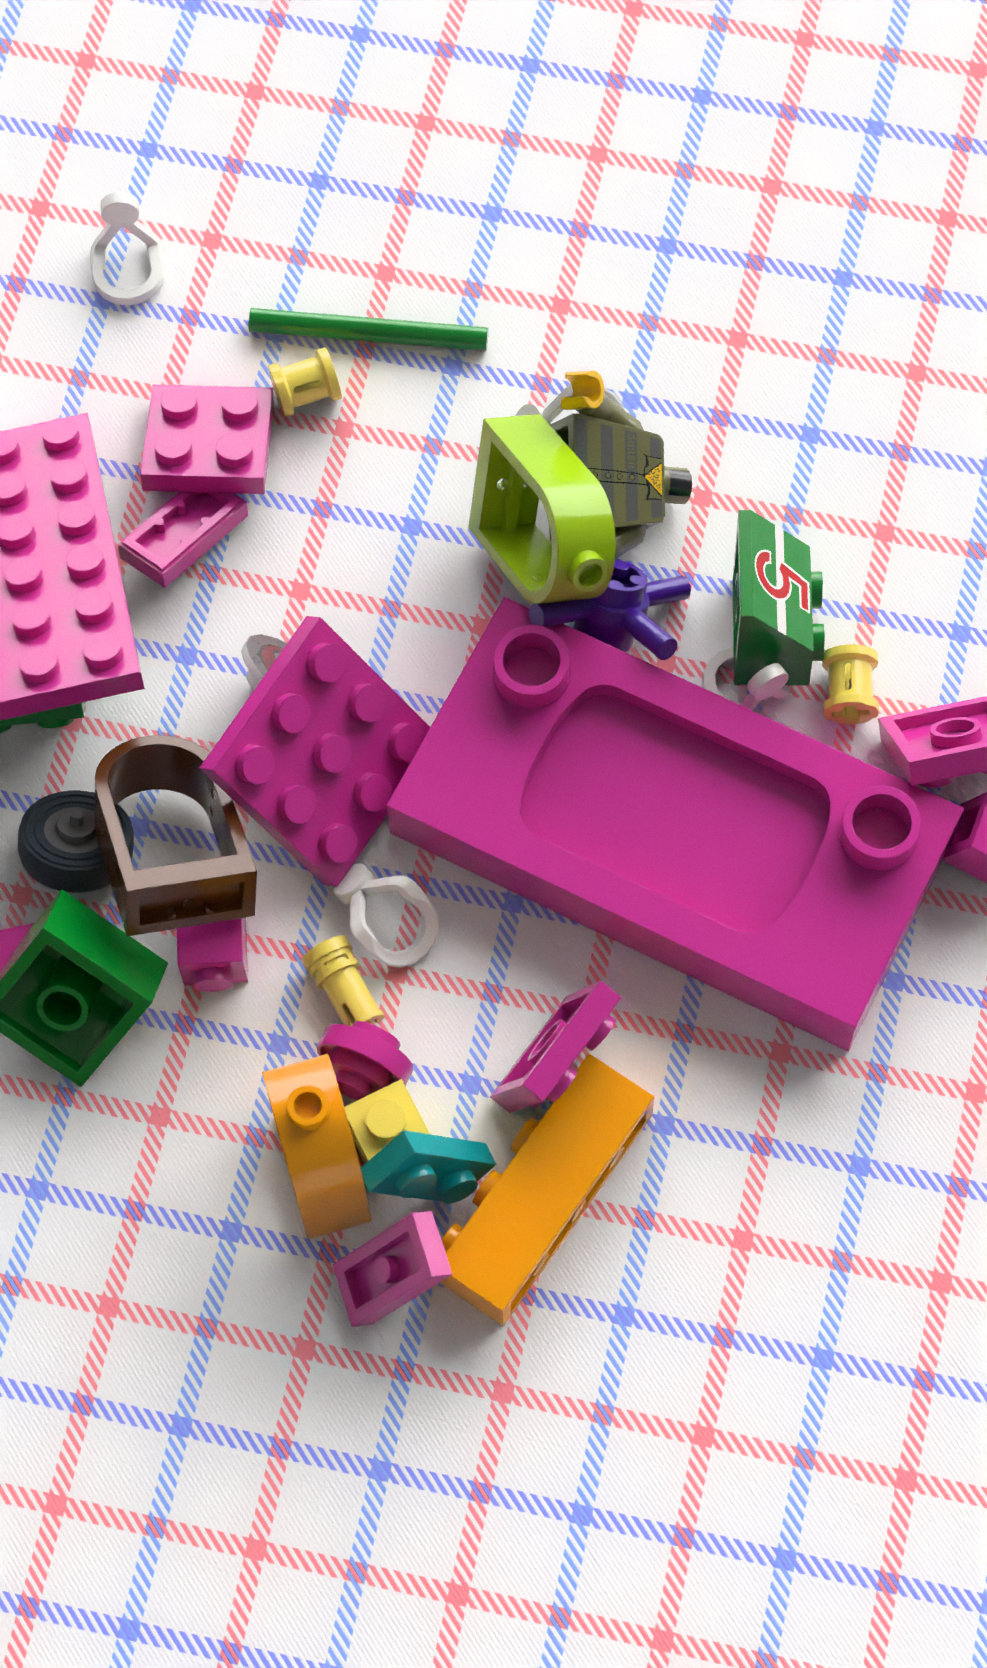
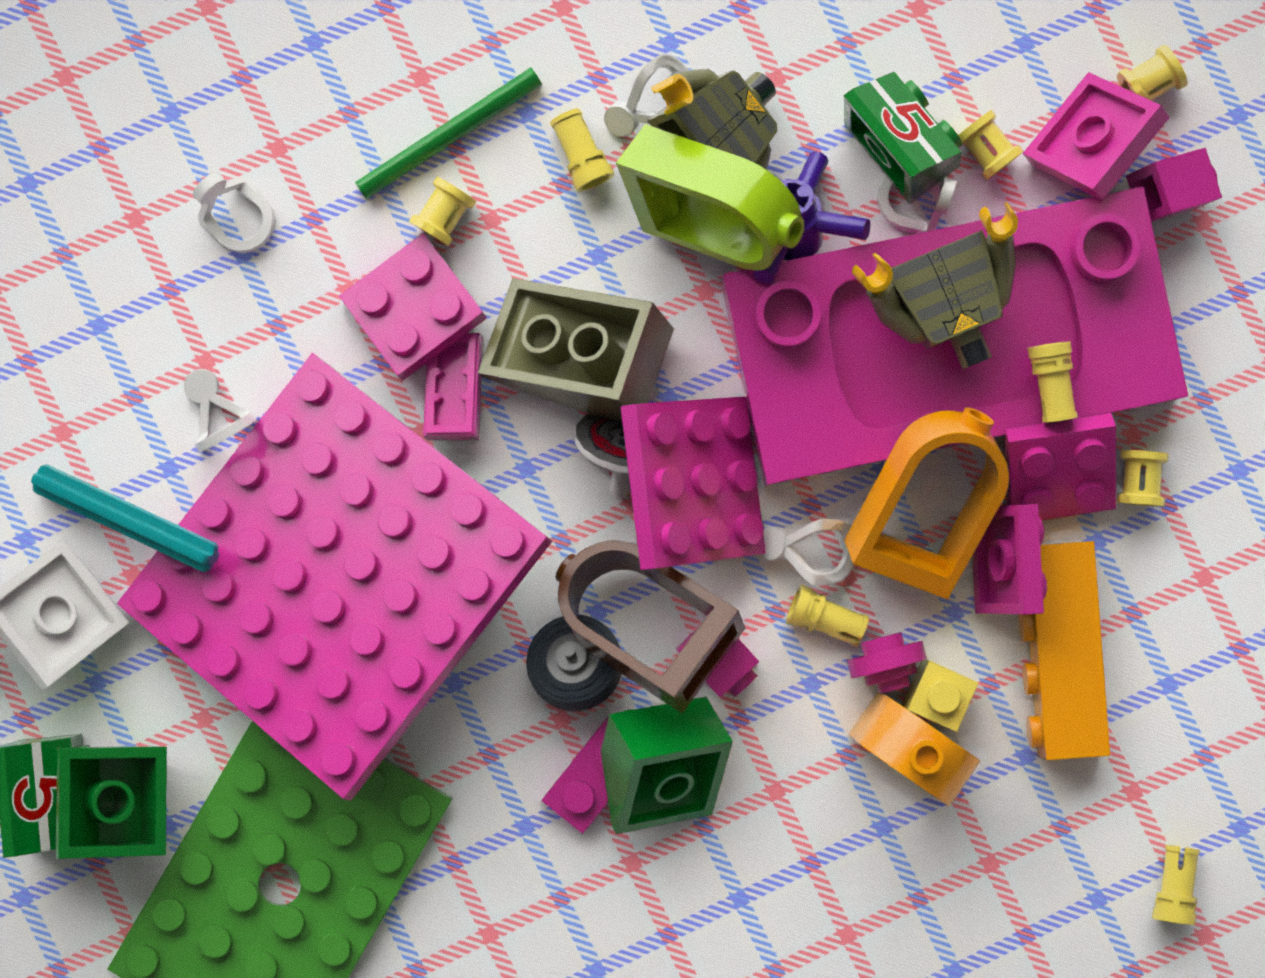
camera: 45 degrees left, 20 degrees up
dark pink plate [332,1211,452,1327] -> none
teal plate [361,1130,497,1204] -> none
none -> olive slope [478,278,674,421]
none -> light yellow pin [550,108,615,192]
none -> light orange window [844,407,1009,600]
none -> torso [852,202,1018,370]
none -> dark pink plate [1004,413,1116,520]
none -> light yellow pin [1027,341,1078,422]
none -> light yellow bush [1116,450,1169,507]
none -> light yellow pin [1152,845,1200,925]

